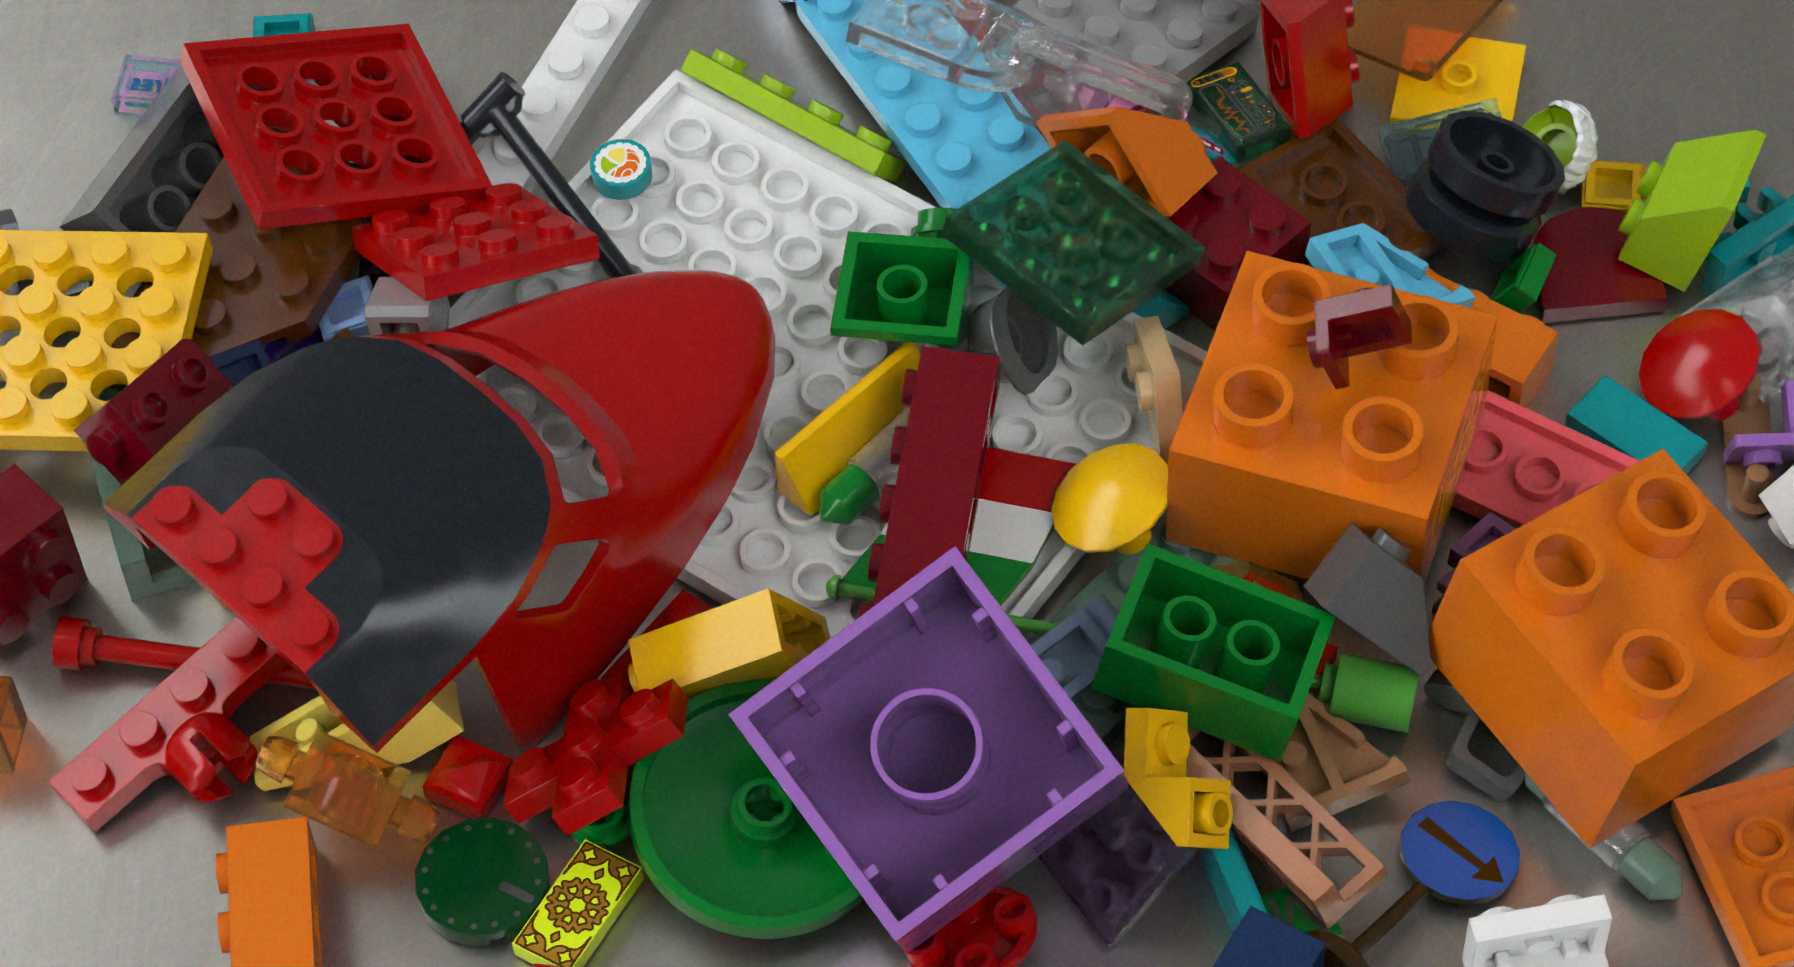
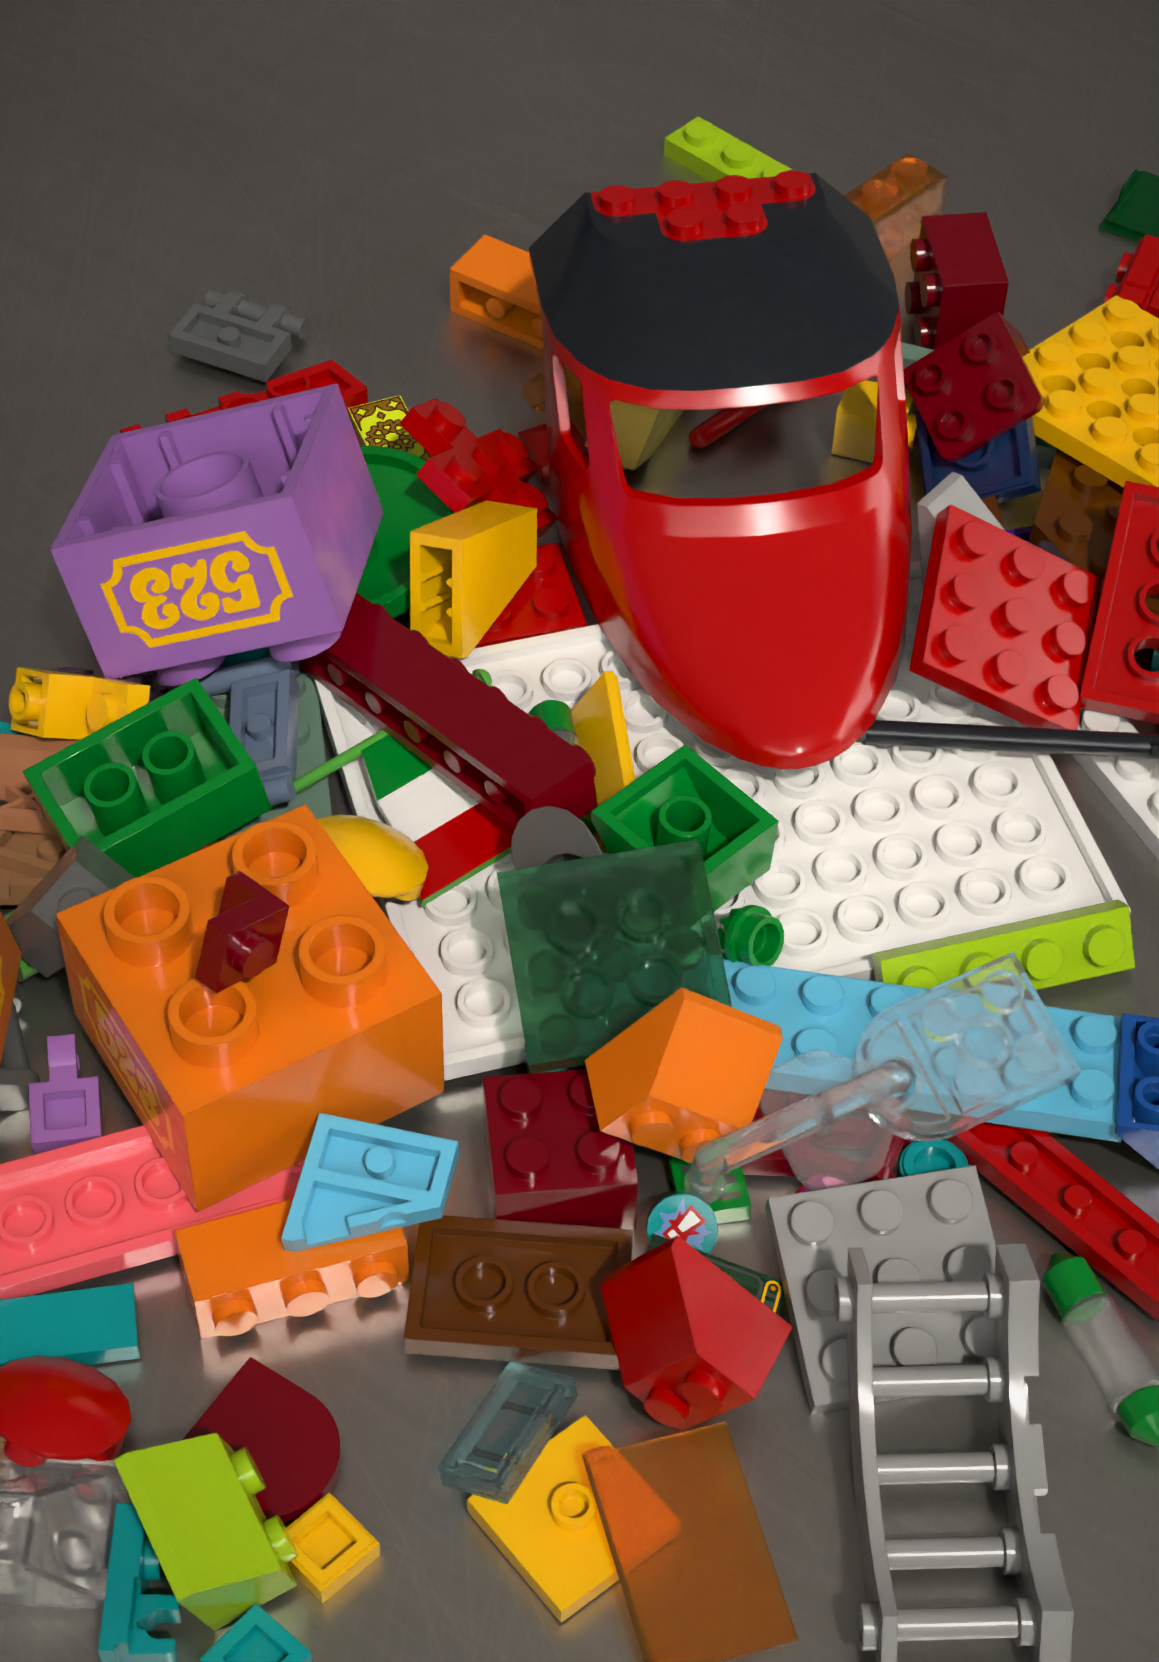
camera: 125 degrees right, 5 degrees down
dark green tile [415,817,550,947] -> none
tile [590,139,652,200] -> none
tan wing [1125,316,1183,465] -> none
black wheel [1405,110,1565,262] -> none
green tile [1491,243,1557,313] -> none
hair [1523,100,1599,194] -> none

